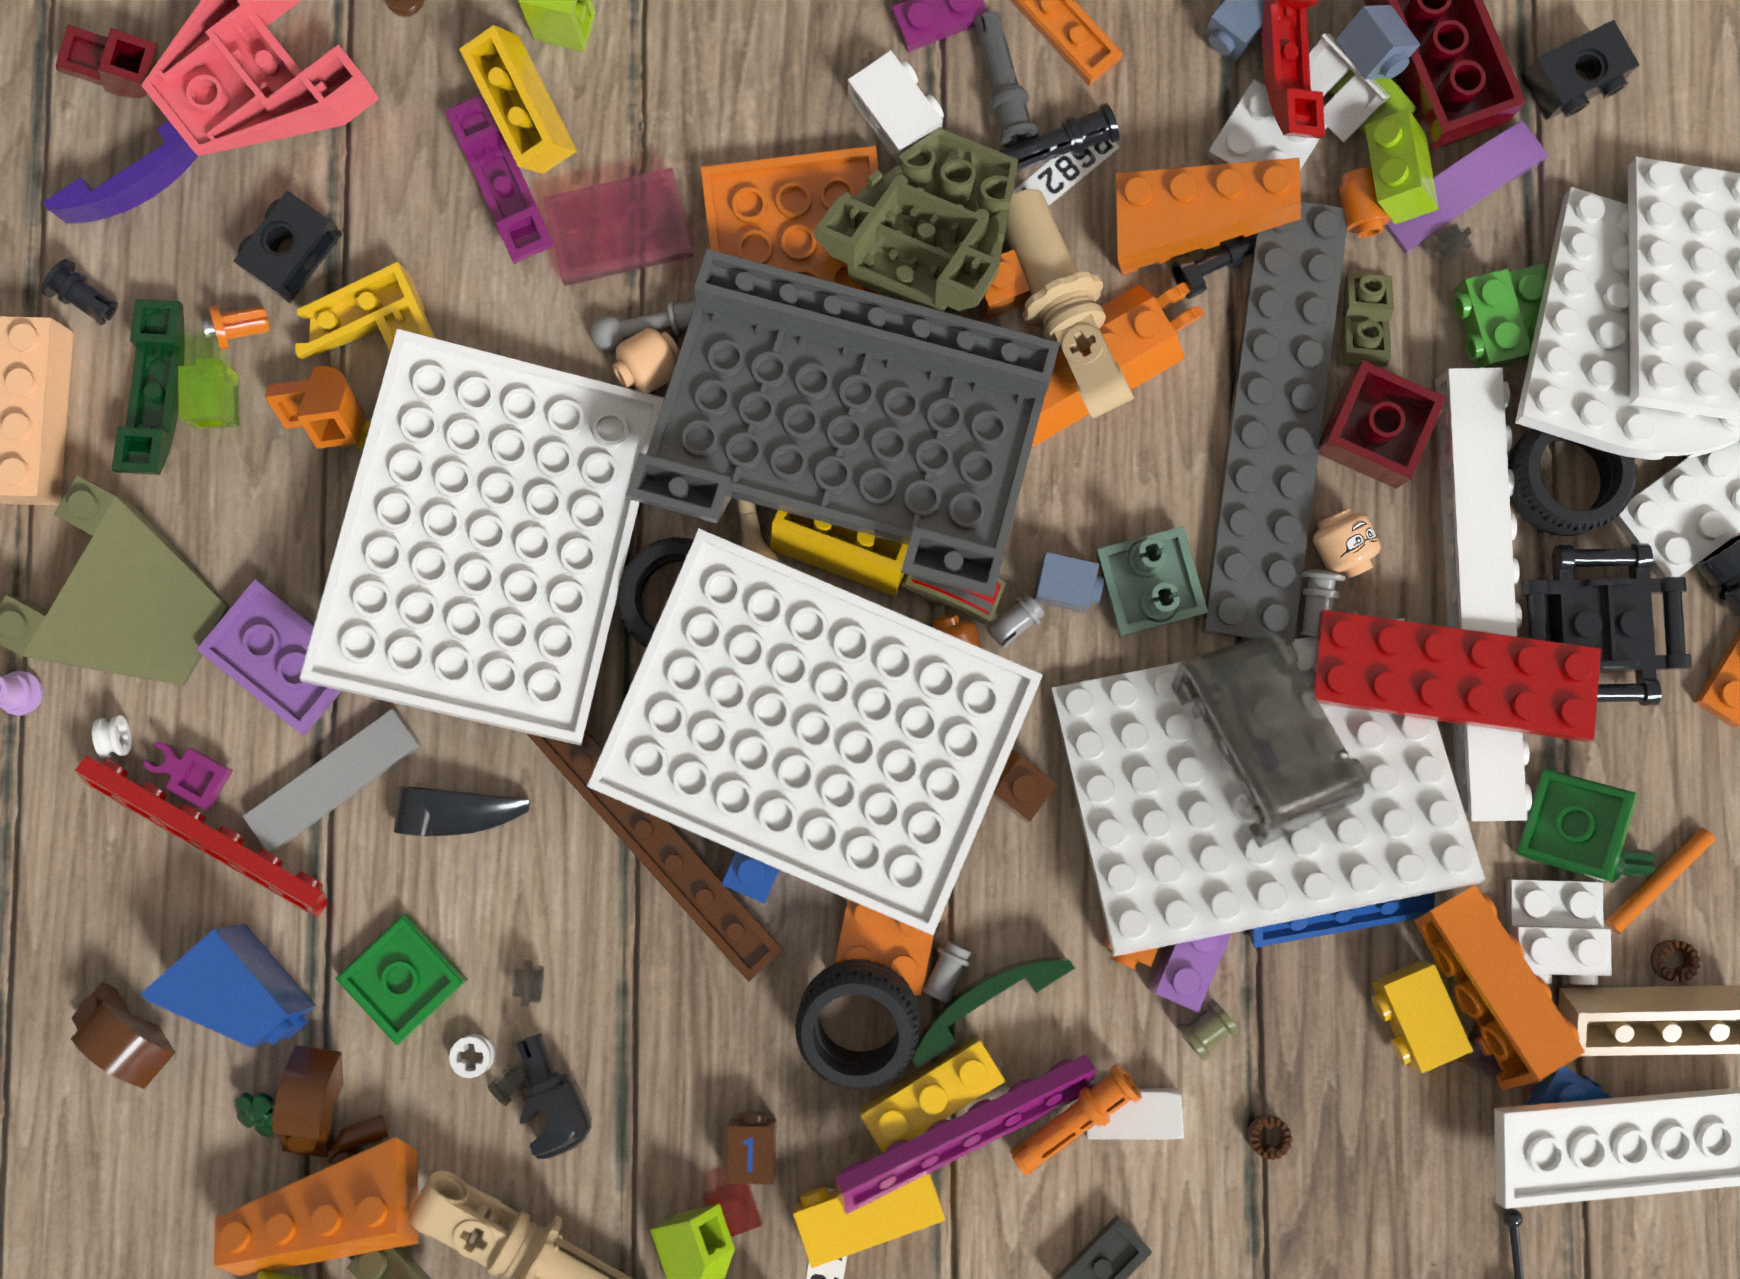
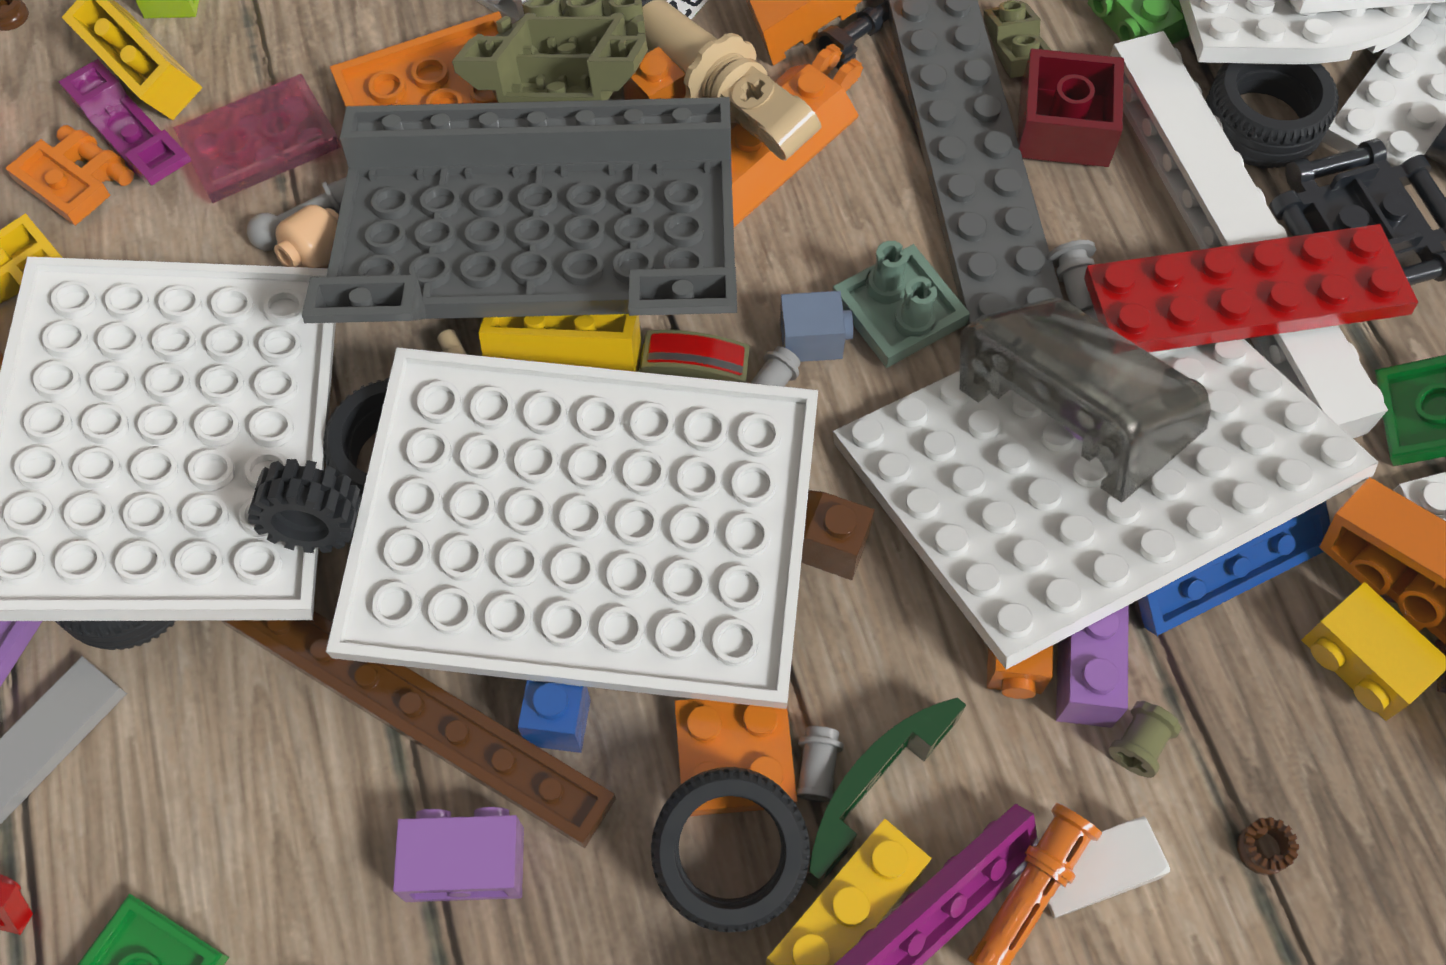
camera: 15 degrees left, 20 degrees down
black piece [393,786,530,836] -> none
clear smoke plate [512,960,544,1007] -> none
light nougat head [1312,508,1381,578] -> none
none -> orange plate [5,125,134,226]
none -> black tyre [248,459,361,553]
none -> medium lavender brick [393,807,524,902]

